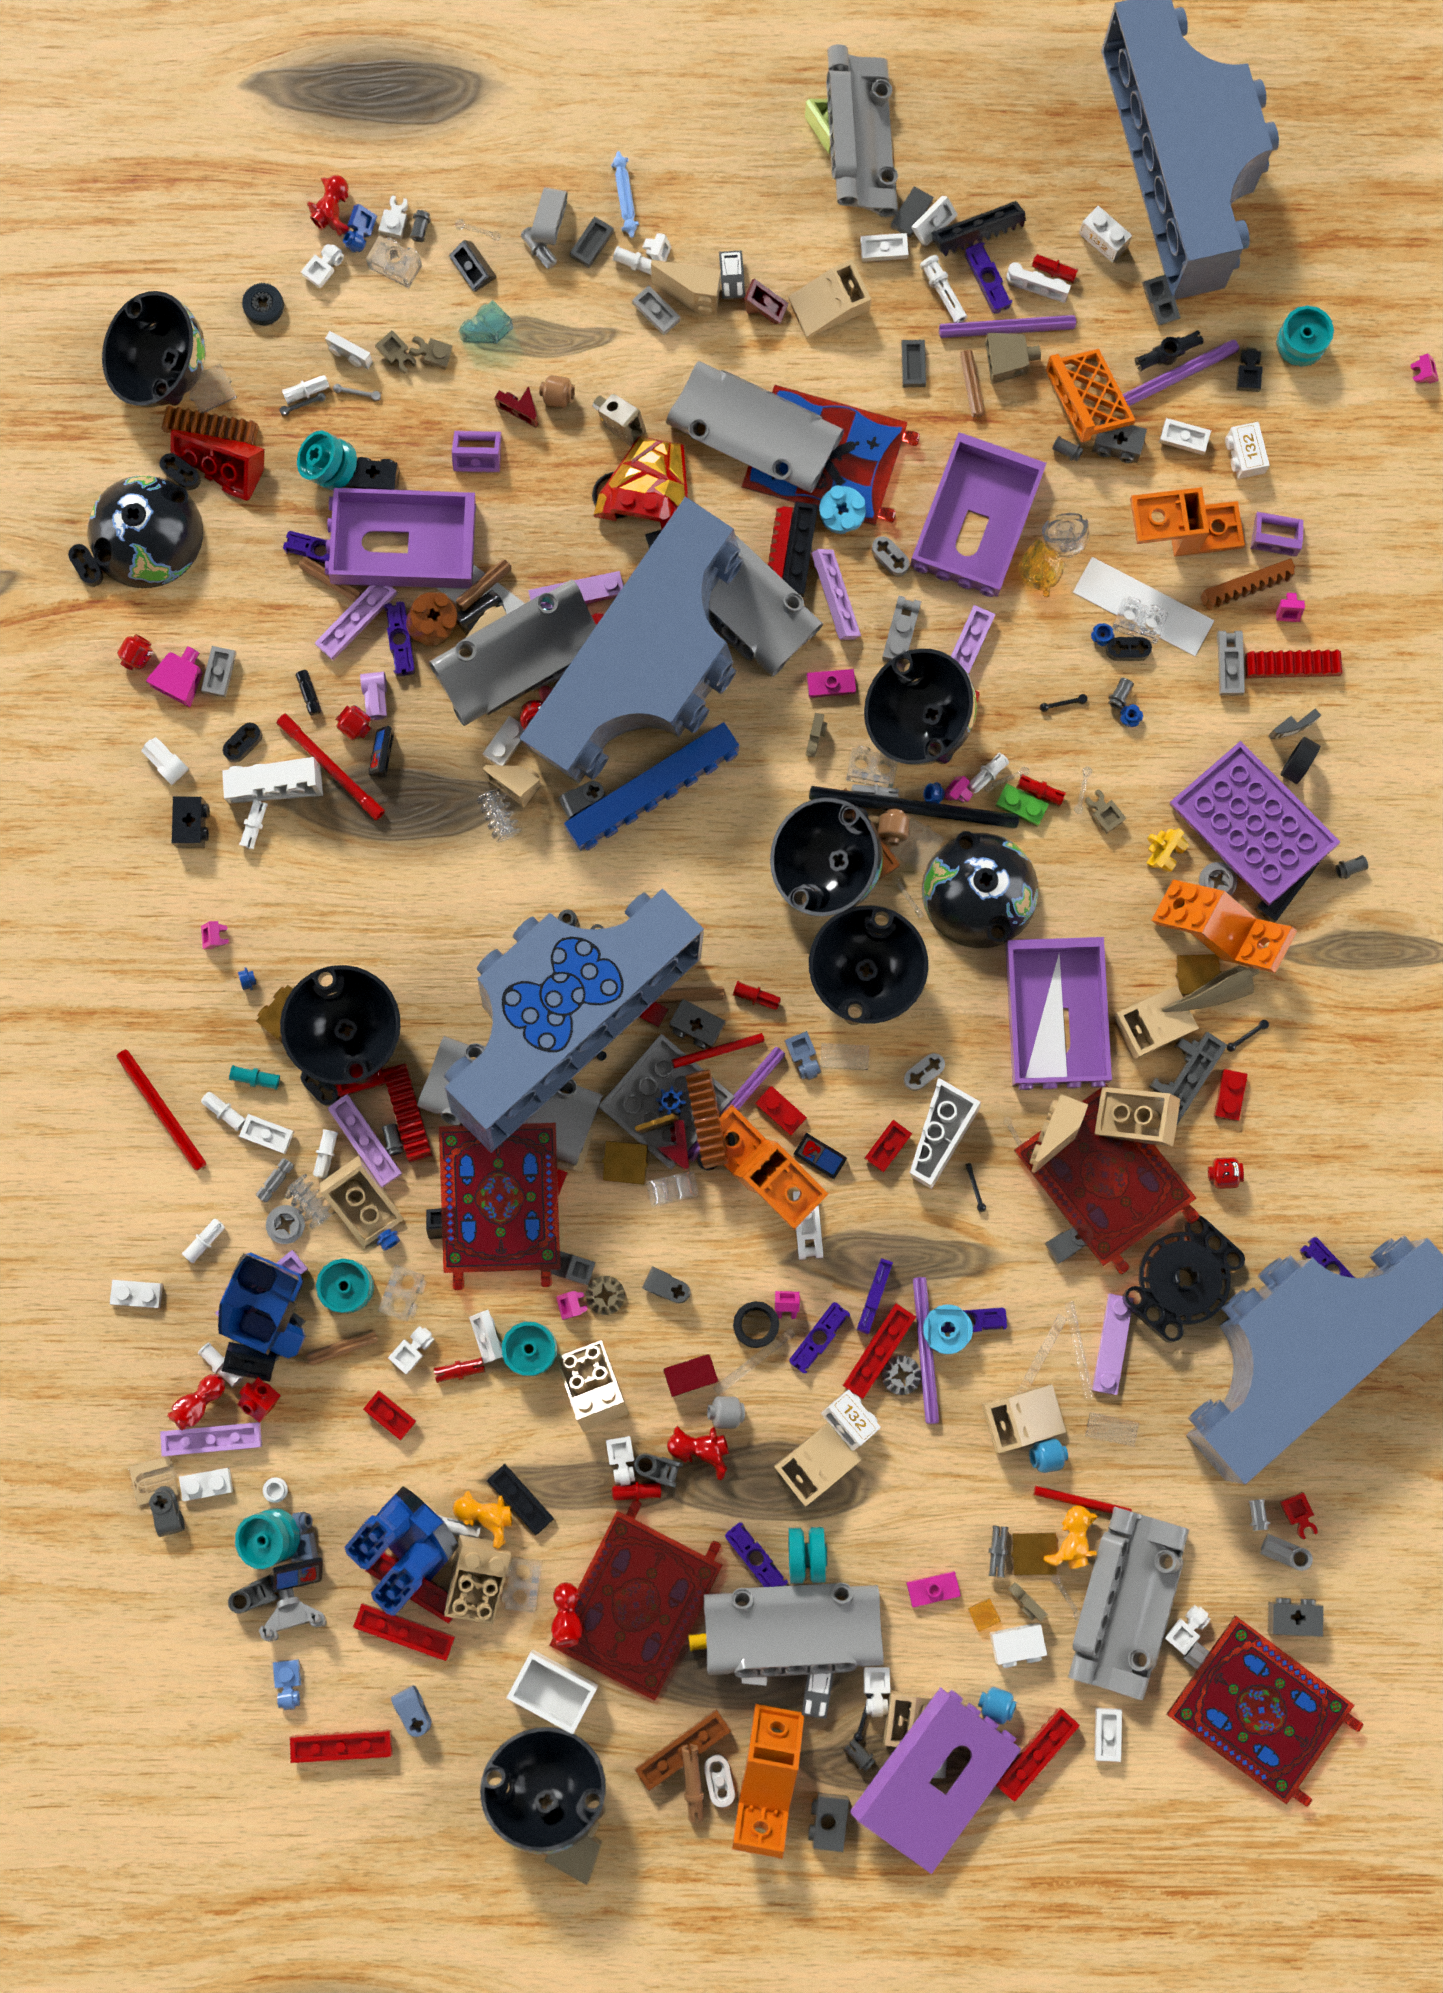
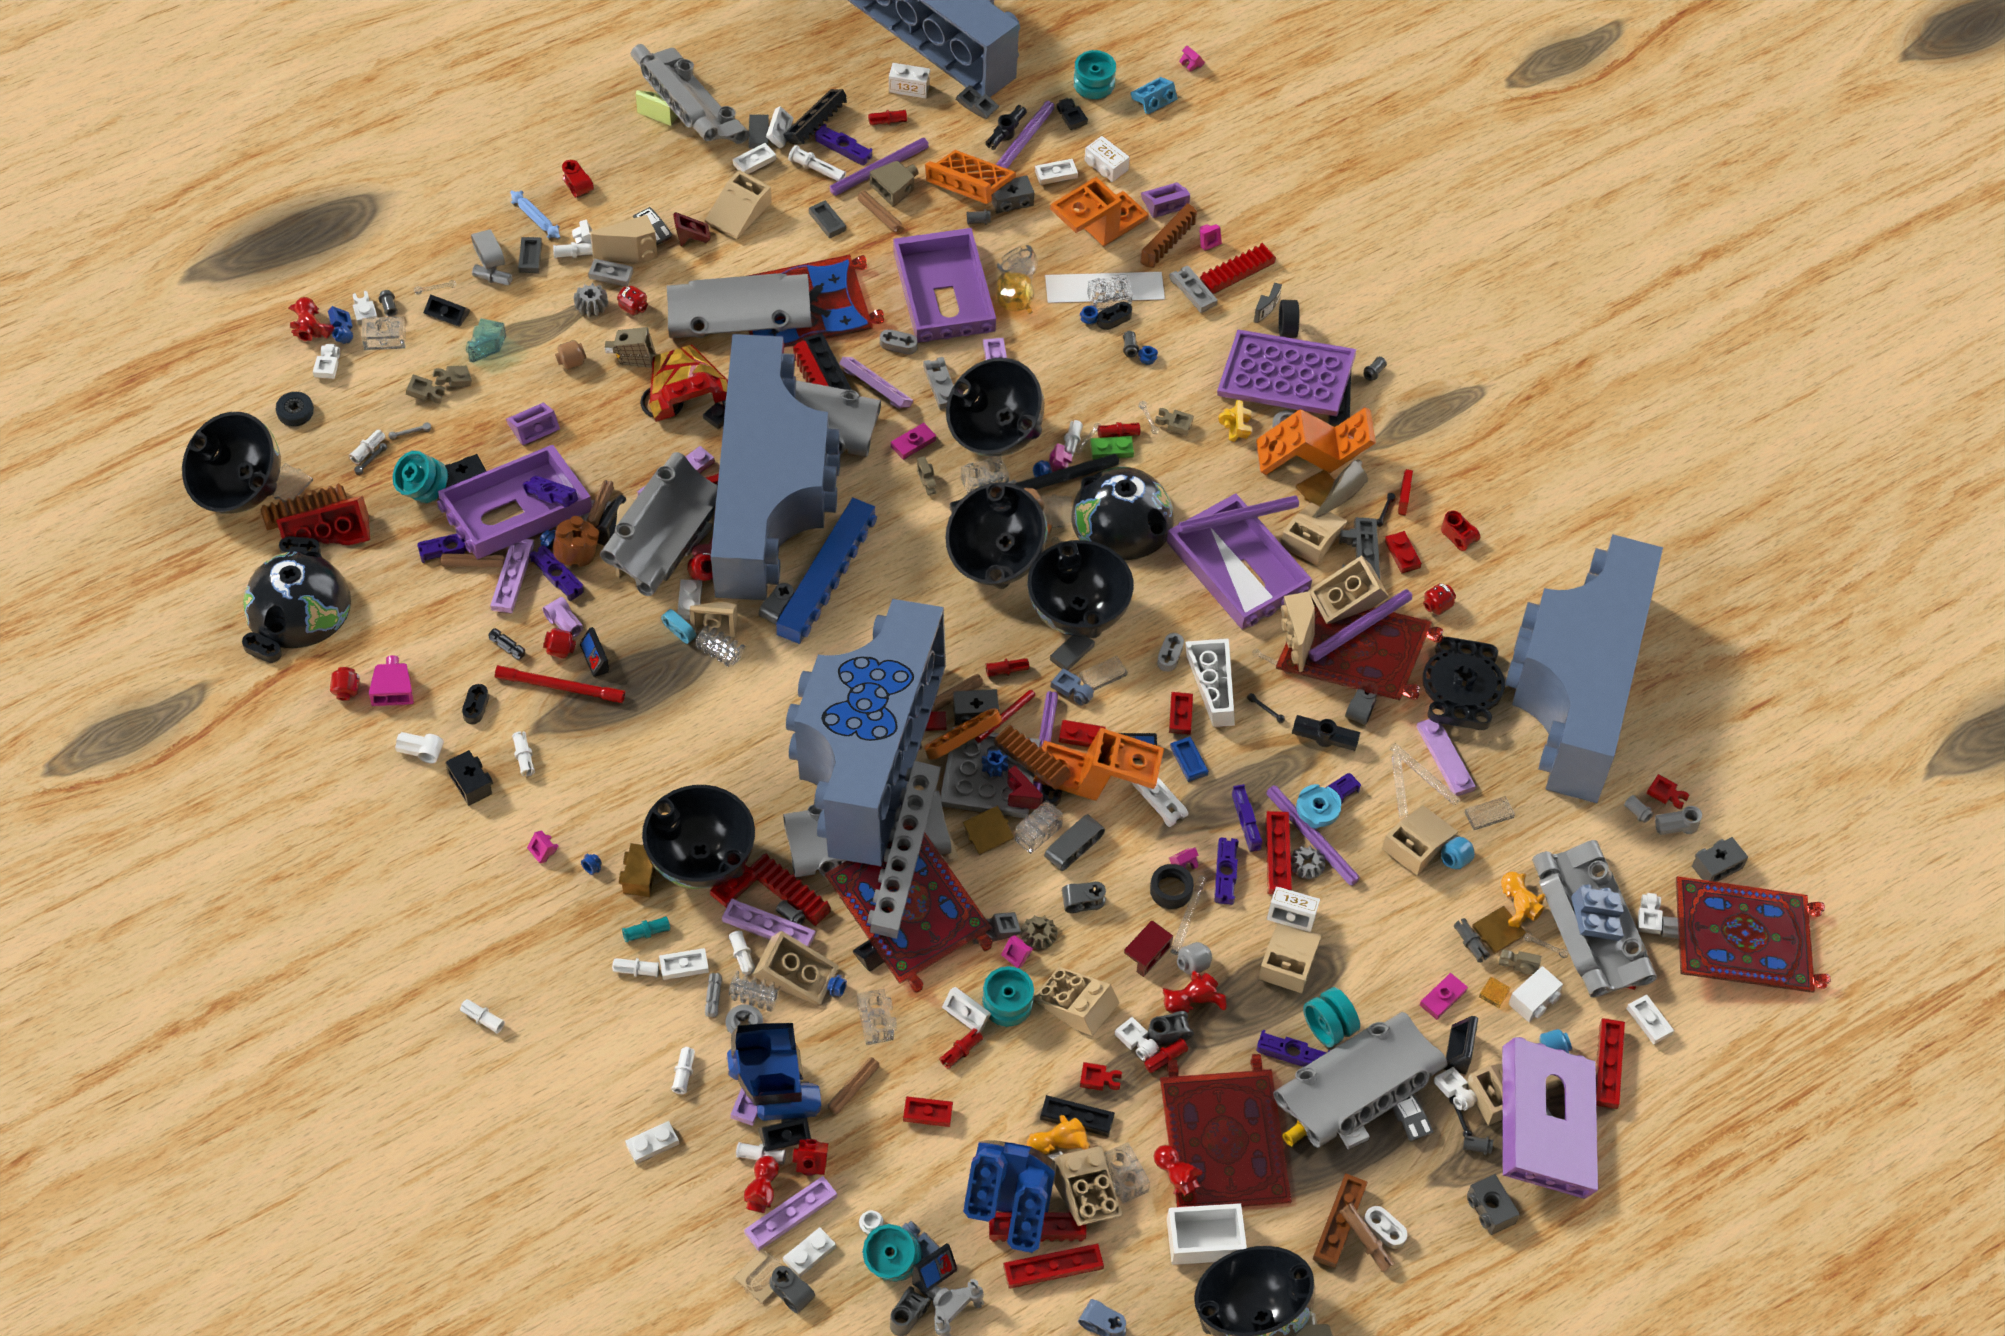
camera: 35 degrees left, 25 degrees down
red axle [116,1049,206,1171] -> none
light grey plate [201,646,236,698] -> none
white wedge [222,757,323,804] -> none
black beam [300,1072,340,1107] -> none
teal wheel [316,1258,374,1314] -> none
white plate [325,331,373,369] -> none
white plate [388,1326,435,1374] -> none
dark red slope [494,386,538,428] -> none
pearl gold piece [635,1114,680,1134] -> none
orange bracket [732,1704,804,1859] -> none
medium azure plate [819,485,866,534] -> none
white plate [1006,262,1071,303] -> none
red bar [1033,1485,1132,1514] -> none
black hinge [1040,694,1088,712] -> none
none -> white axle [460,999,505,1034]
none -> dark purple piece [523,476,579,508]
none -> blue plate [540,530,556,549]
none -> red piece [562,160,594,198]
none -> light grey gear [574,283,608,317]
none -> red head [617,286,648,316]
none -> medium azure beam [661,609,697,644]
none -> light grey brick [867,761,940,939]
none -> orange beam [924,708,1002,760]
none -> dark grey beam [1044,814,1105,871]
none -> dark grey tile [1050,636,1095,671]
none -> red plate [1080,1062,1122,1091]
none -> dark azure bracket [1130,77,1177,114]
none -> blue tile [1170,736,1209,782]
none -> medium lavender axle [1179,495,1299,534]
none -> black piece [1292,715,1361,751]
none -> medium lavender axle [1309,589,1412,662]
none -> red tile [1398,469,1413,515]
none -> red piece [1441,510,1481,551]
none -> black tile [1443,1016,1478,1075]
none -> sand blue plate [1571,885,1624,941]

